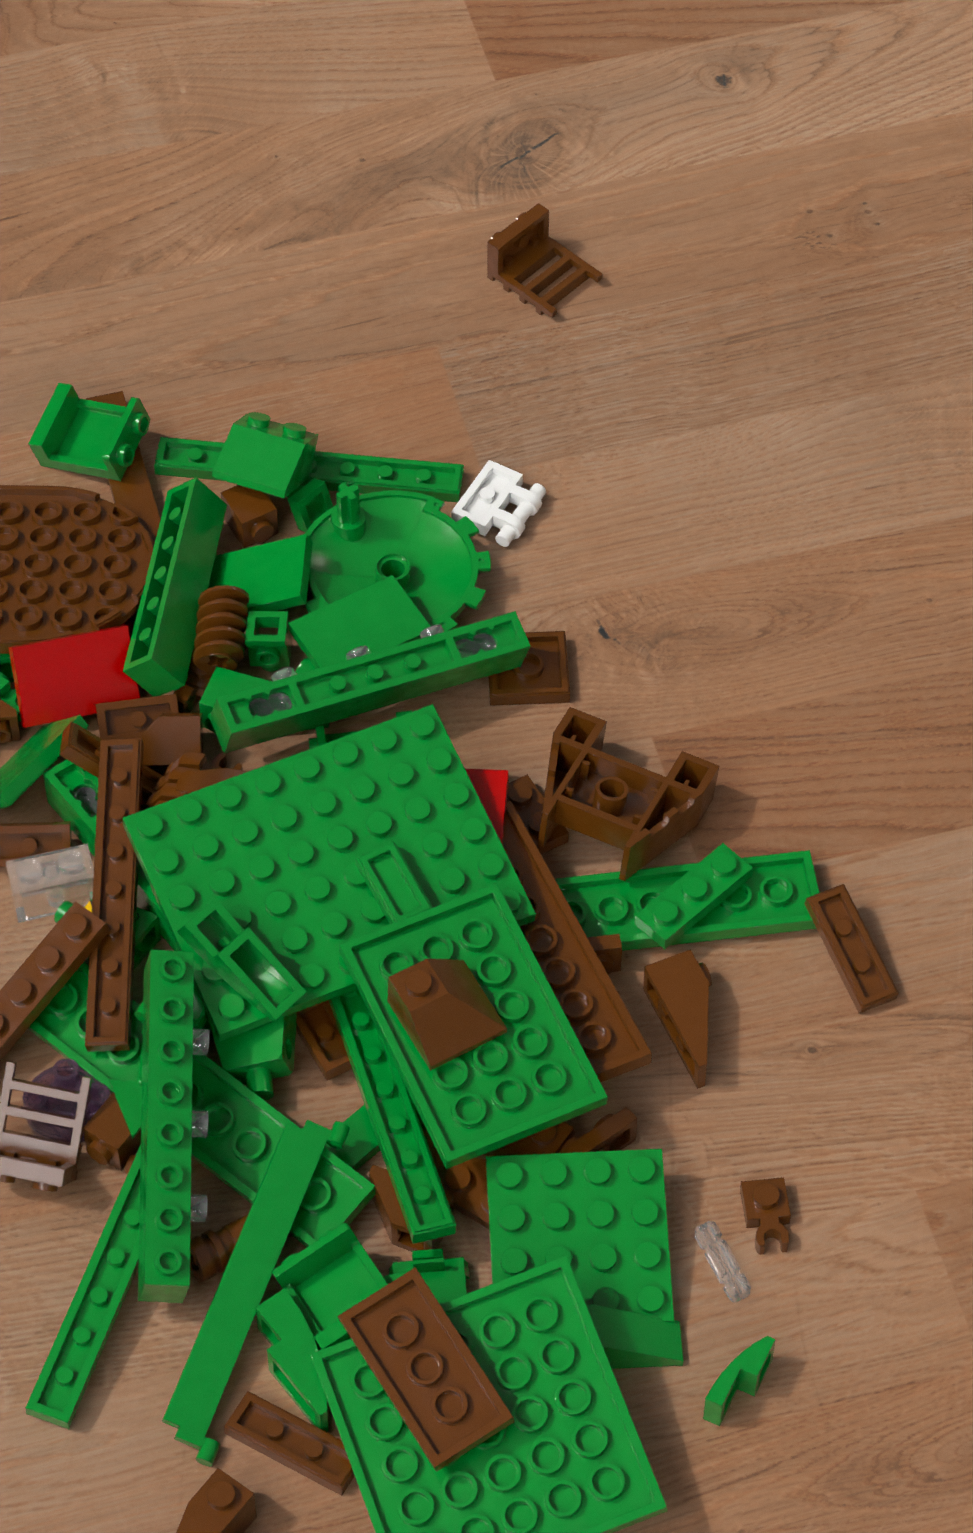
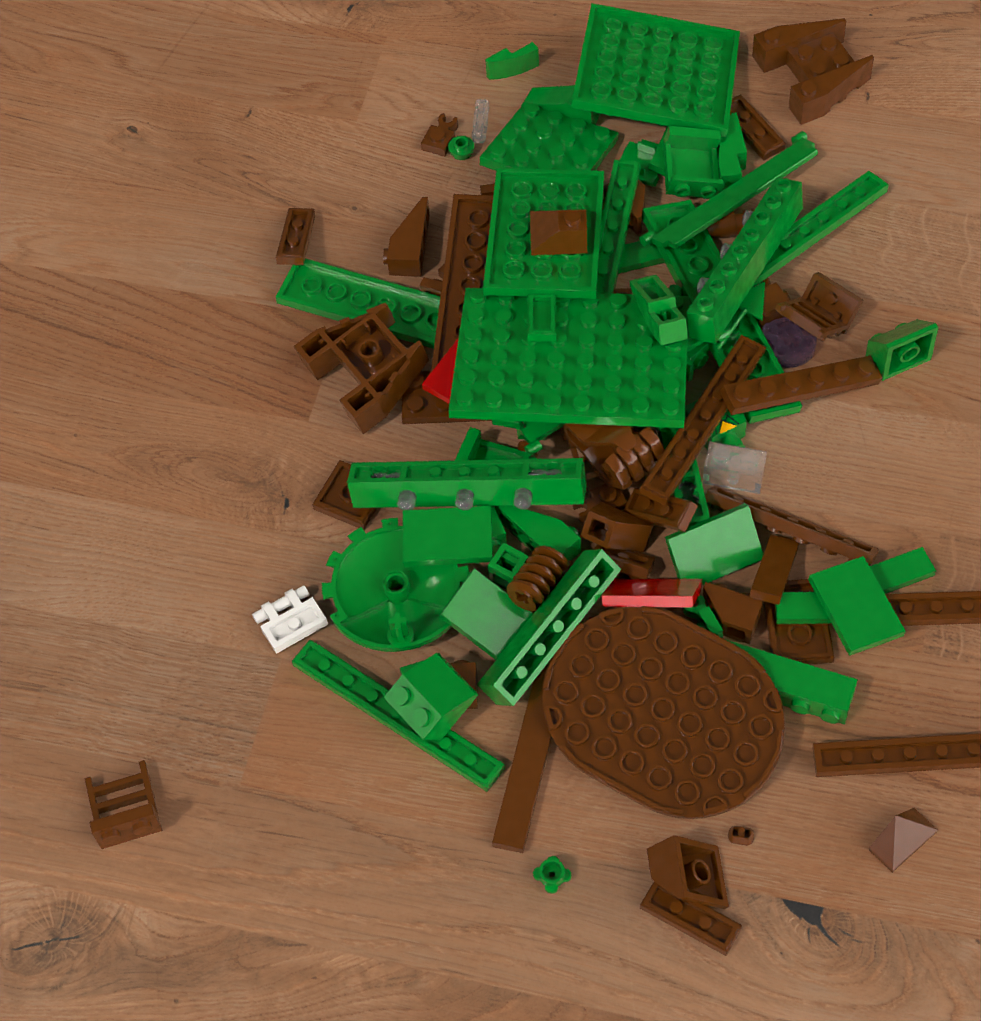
camera: 145 degrees left, 5 degrees up
green panel [28,383,151,481] -> none
reddish brown plate [338,1267,514,1472] -> none
green plate [635,843,753,950] -> none
none -> green plate [448,136,474,160]
none -> green plate [533,856,572,894]

